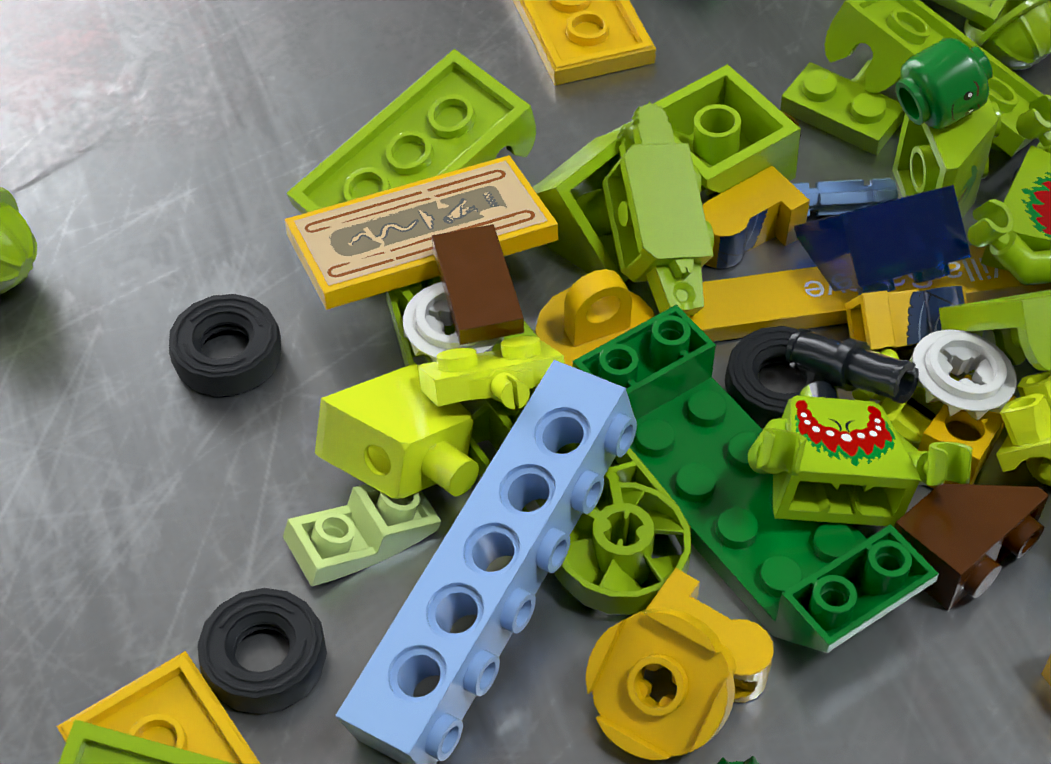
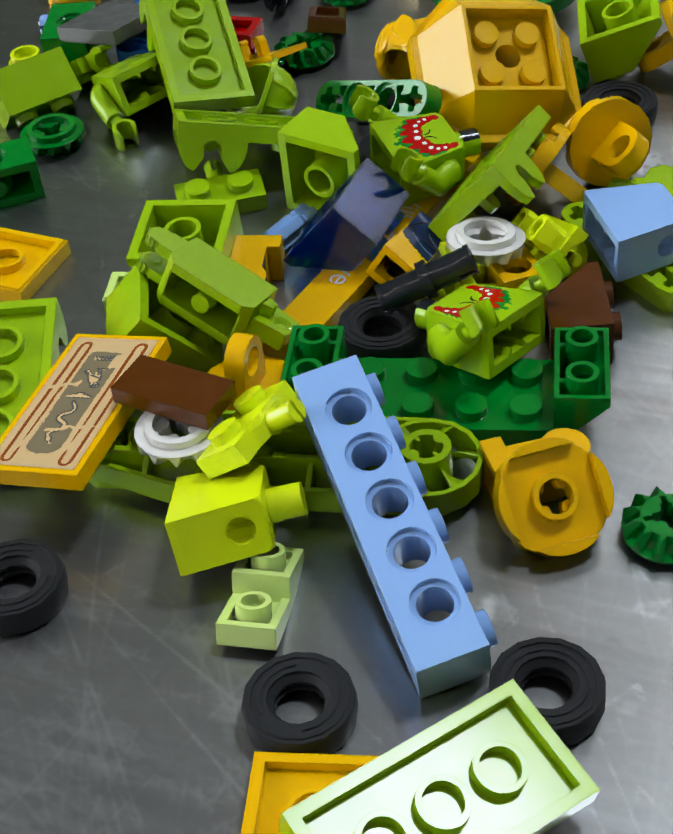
camera: 45 degrees left, 10 degrees down
green head [895,38,993,130] -> none

